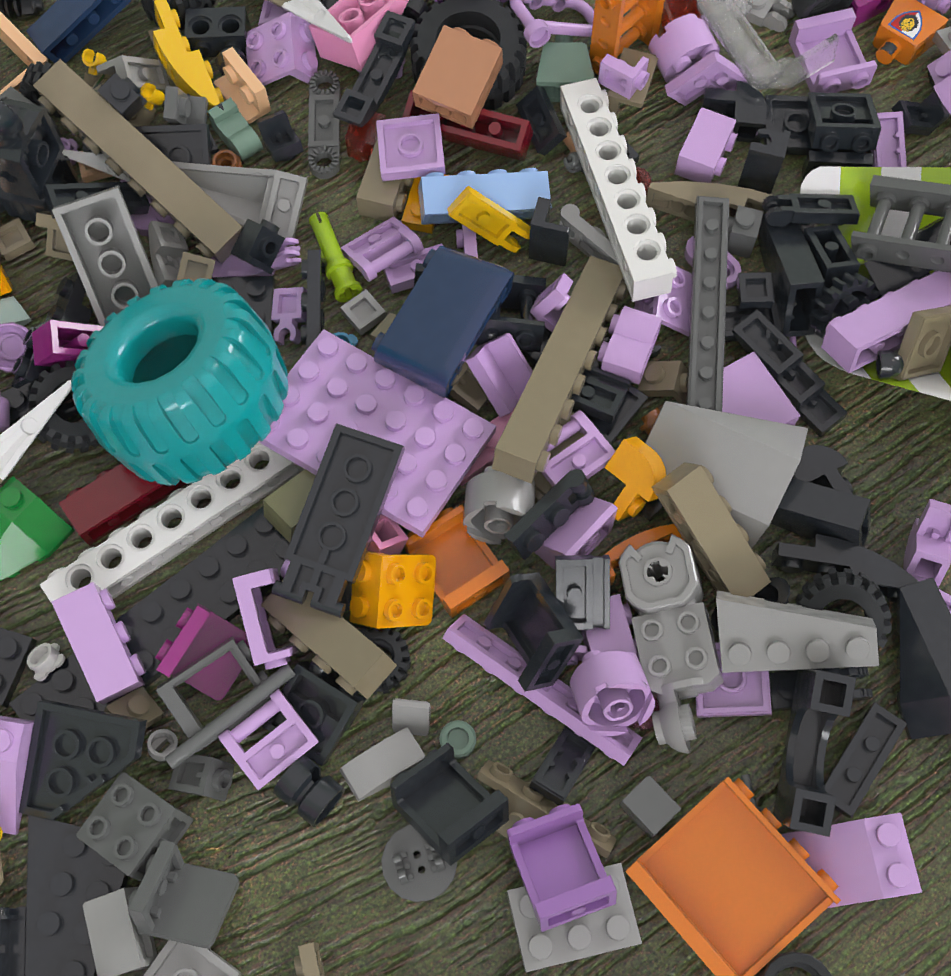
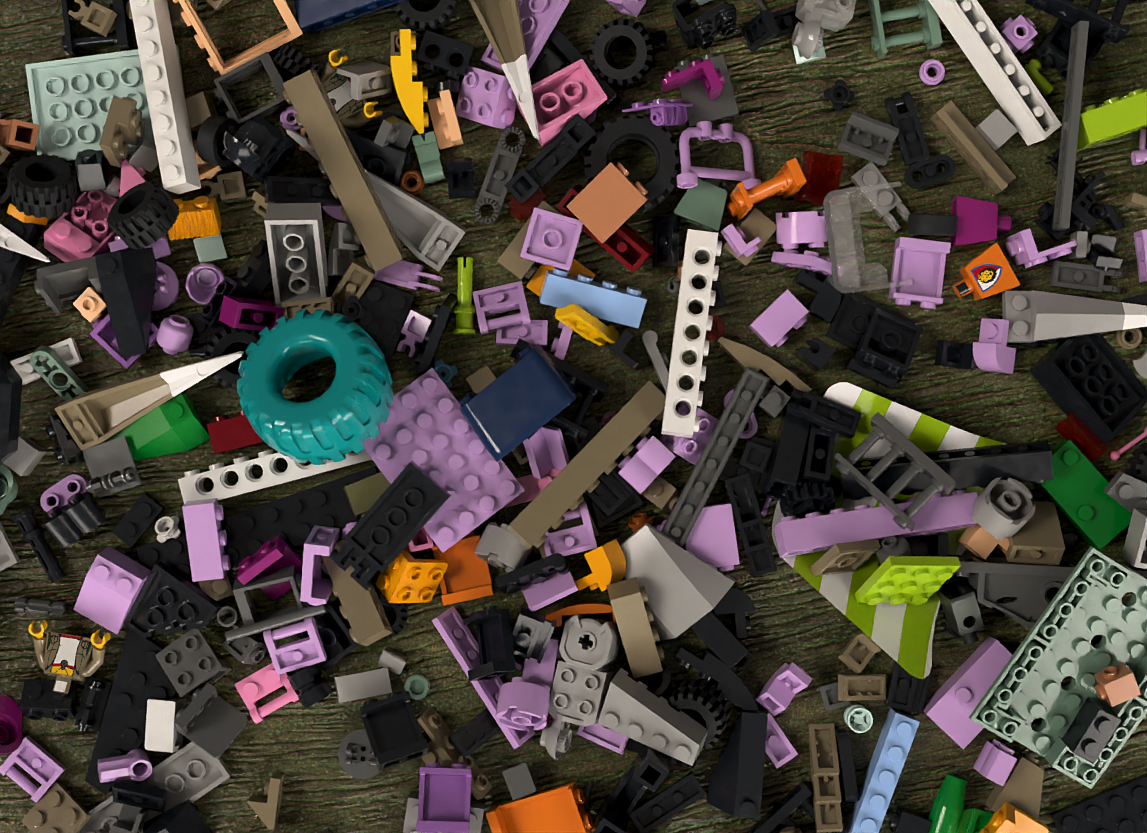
camera: 15 degrees right, 20 degrees up
black brick [97,73,147,121] -> none
black brick [230,219,285,275] -> none
light grey plate [340,289,386,335] -> none
lavender bracket [530,273,573,332] -> none
lavender plate [871,111,907,167] -> none
black hinge [876,350,904,379] -> none
none -> bright pink plate [234,662,299,724]

